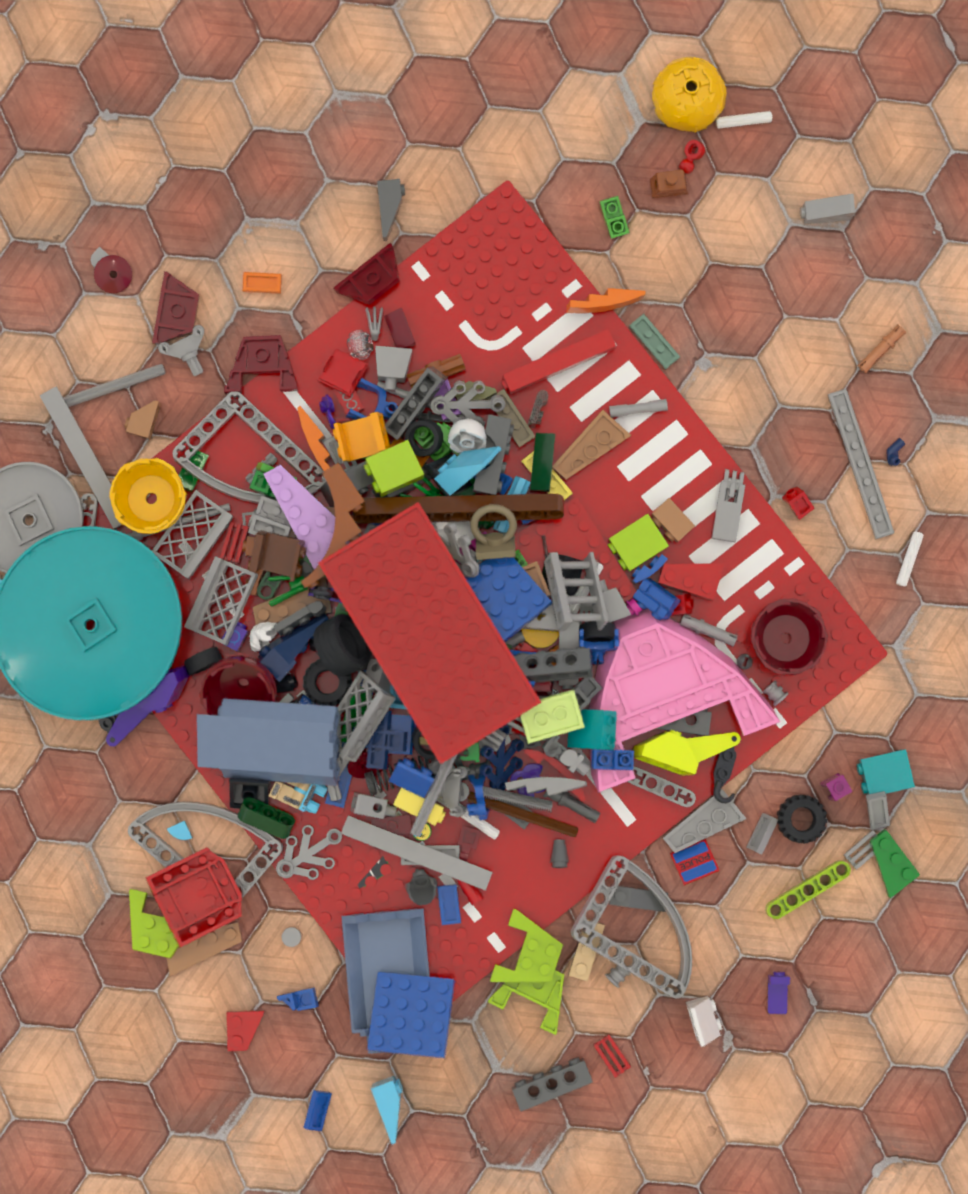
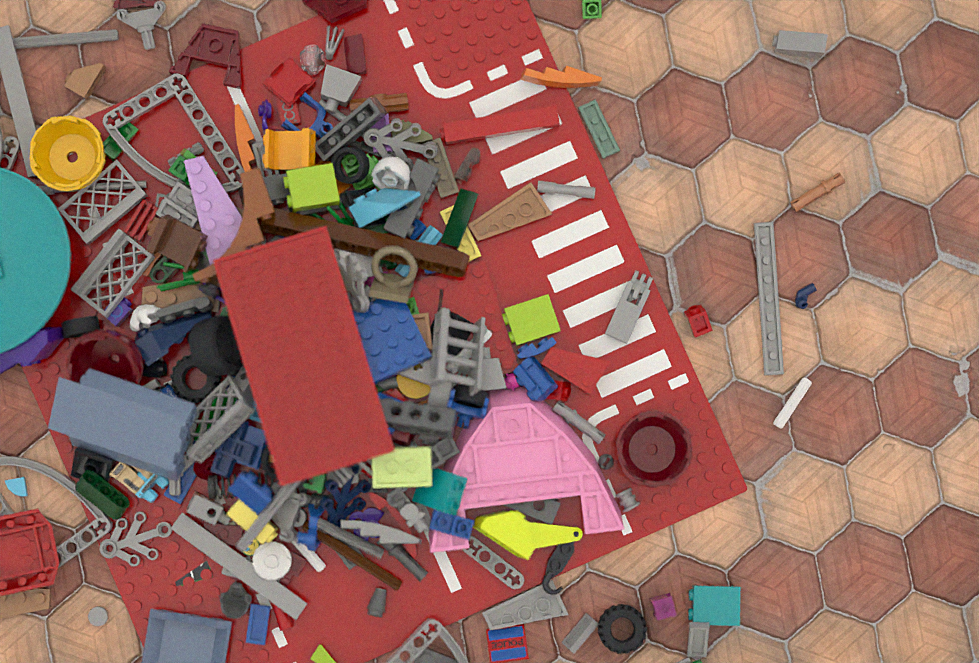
camera: 10 degrees right, 0 degrees up
medium nougat brick [651,498,695,543] -> none
none -> white tile [252,542,291,581]

